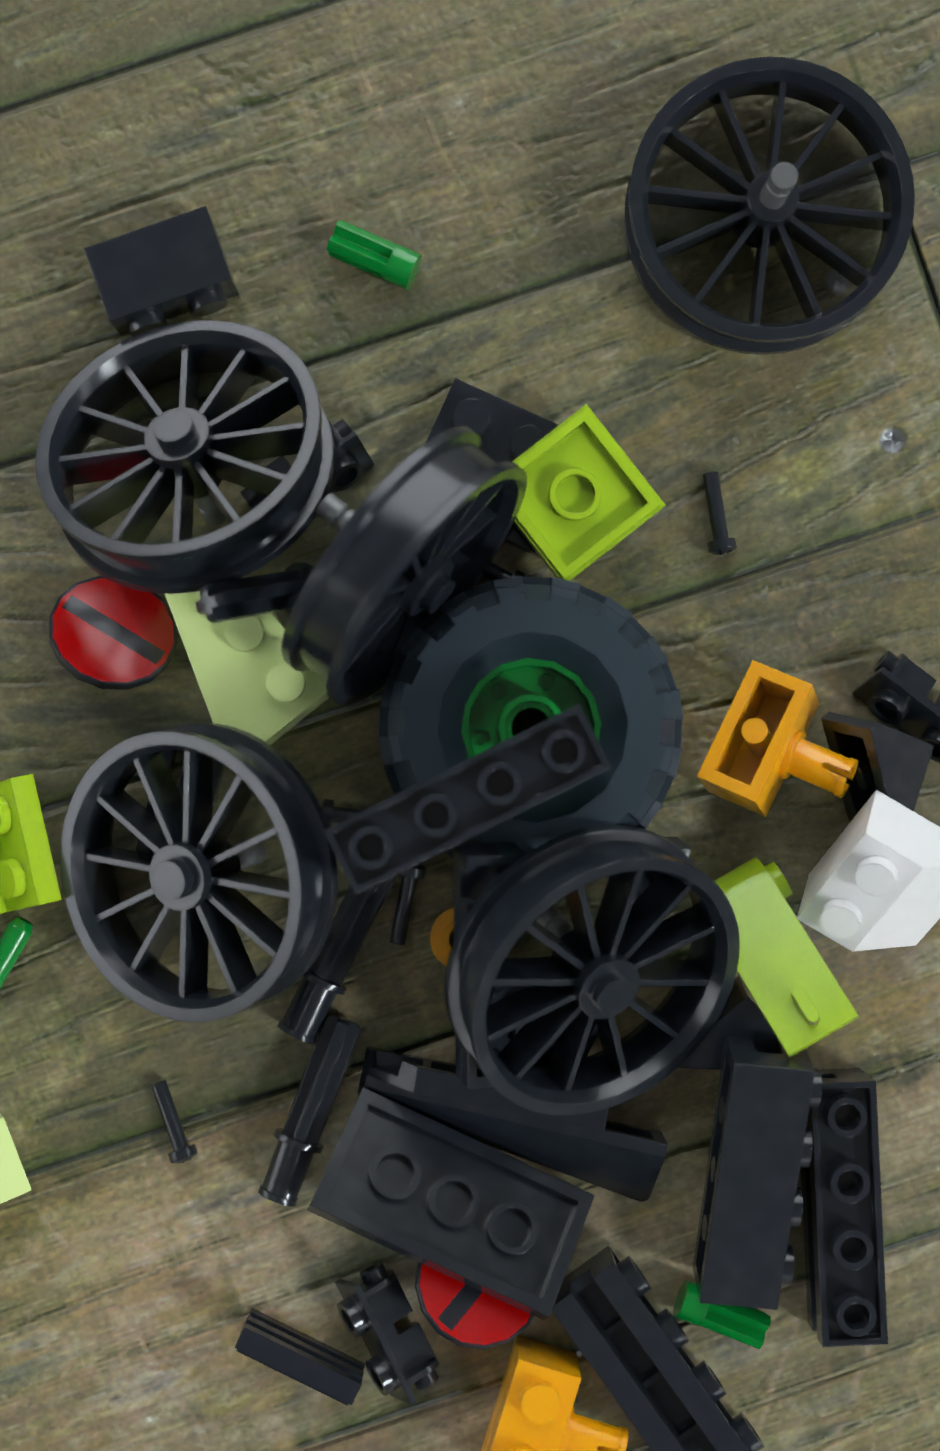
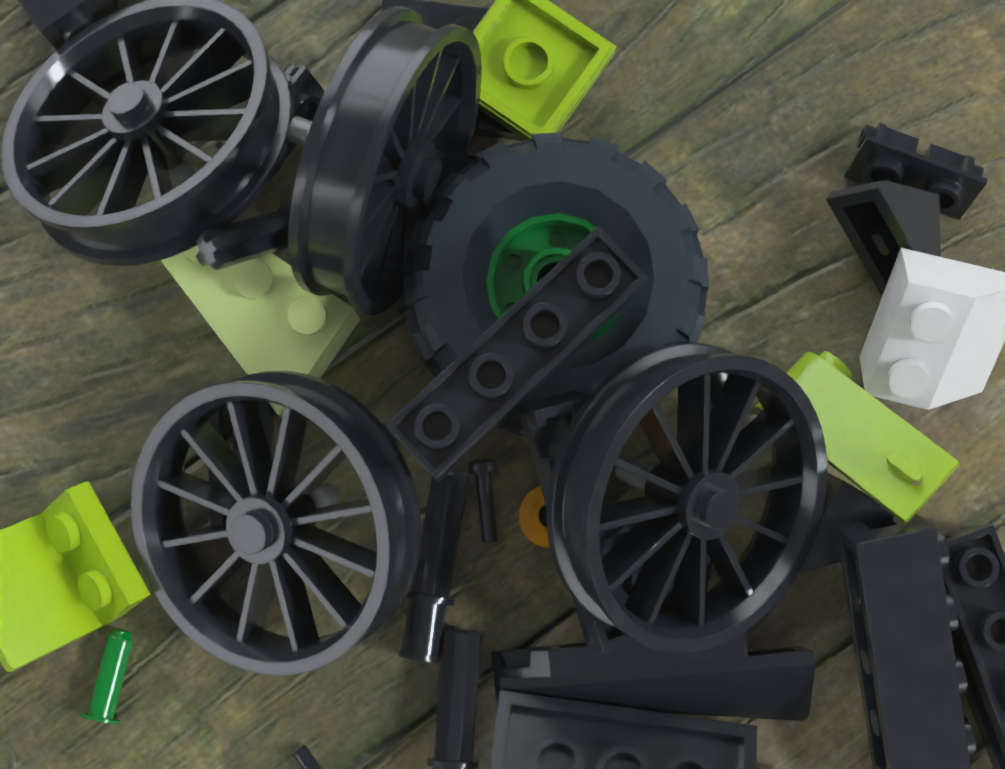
camera: 15 degrees left, 5 degrees down
red piece [49,576,177,690] -> none
light orange brick [697,660,858,817] -> none
black piece [703,472,737,555] -> none

